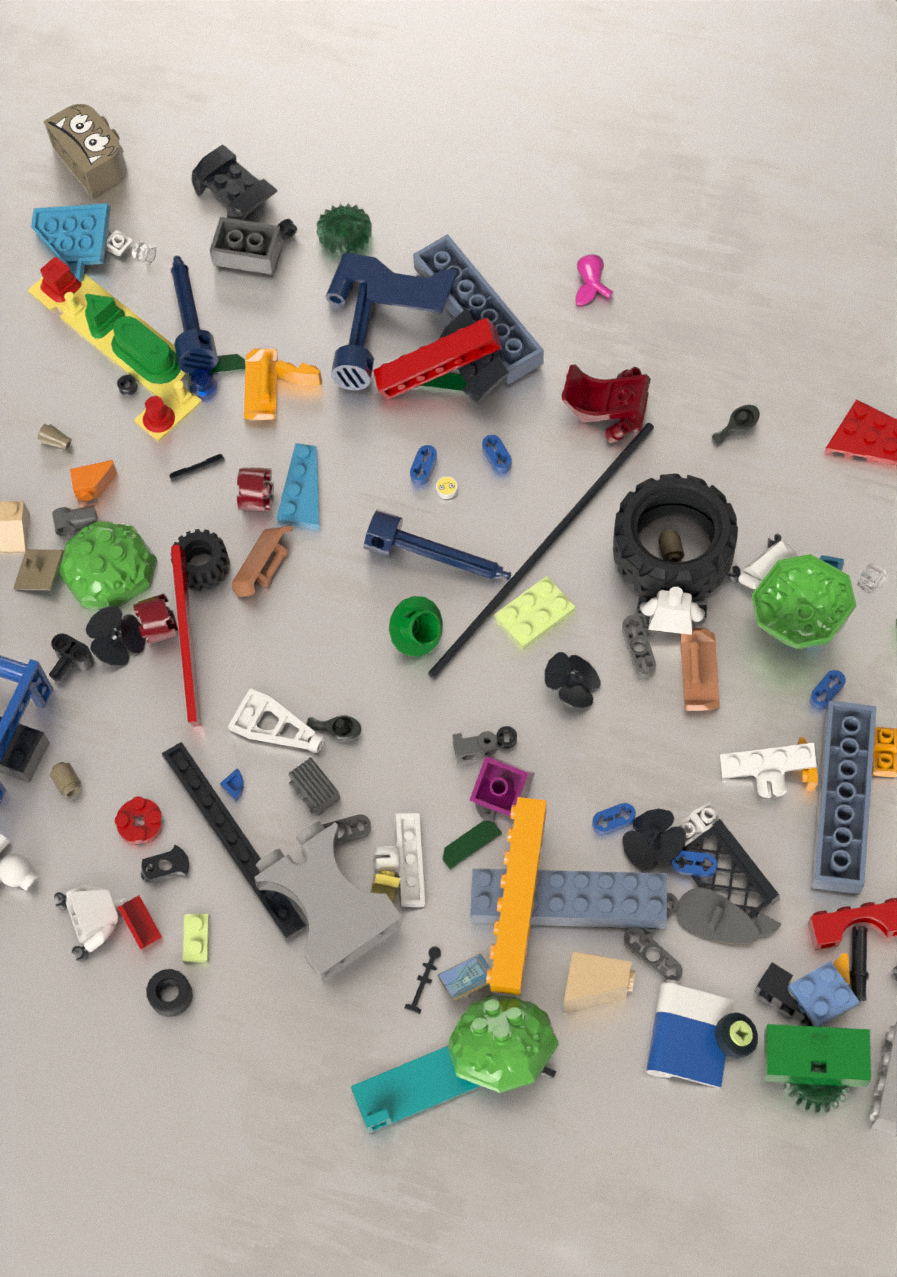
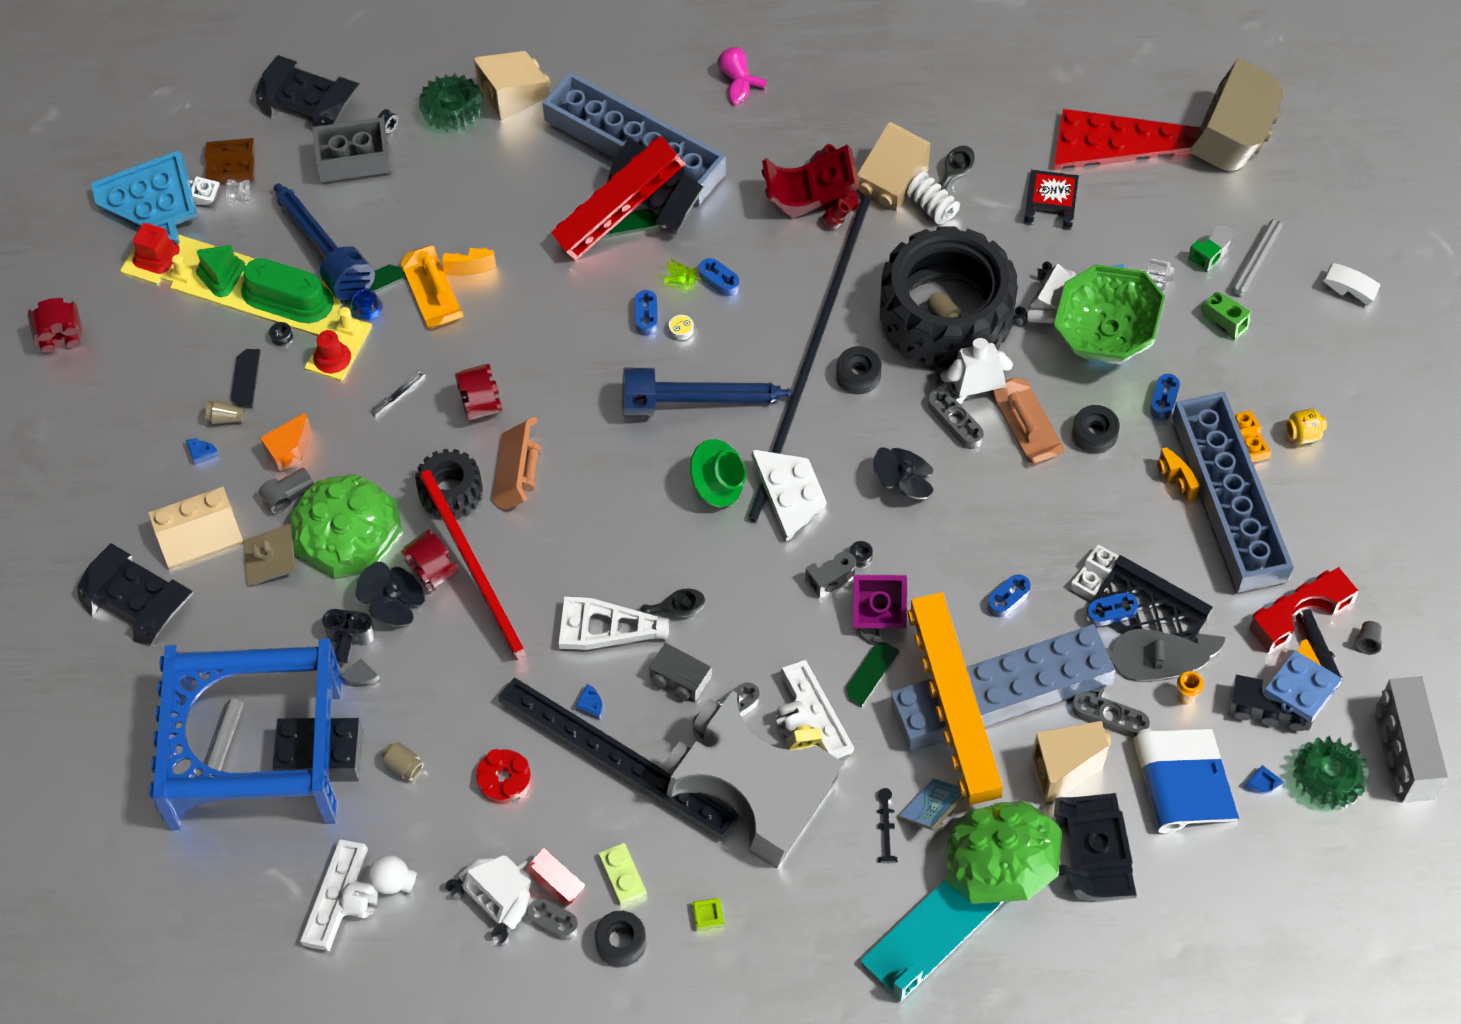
camera: 25 degrees left, 5 degrees down
dark tan brick [44,104,127,199] -> none
black piece [141,844,189,882] -> none
dark azure wing [276,443,320,529] -> none
dark blue door [325,252,457,314] -> none
dark blue piece [331,282,374,391] -> none
yellowish green plate [494,576,576,650] -> none
black piece [622,808,686,869] -> none
black wheel [715,1012,758,1059] -> none
white plate [720,743,818,798] -> none
green brick [764,1024,871,1087] -> none
none -> blue tile [186,438,219,465]
none -> reddish brown slope [205,138,255,184]
none -> black piece [231,349,261,409]
none -> dark grey tile [341,658,379,685]
none -> tan slope [474,51,551,120]
none -> dark grey beam [528,899,578,940]
none -> clear neon green piece [663,258,702,287]
none -> lime tile [692,897,725,932]
none -> white wing [751,450,827,541]
none -> black tyre [836,346,882,394]
none -> tan slope [857,122,930,211]
none -> white piece [907,172,960,224]
none -> flag [1024,169,1079,229]
none -> black piece [1054,793,1137,902]
none -> black tyre [1072,405,1120,454]
none -> light orange cone [1177,671,1204,705]
none -> blue tile [1244,765,1284,794]

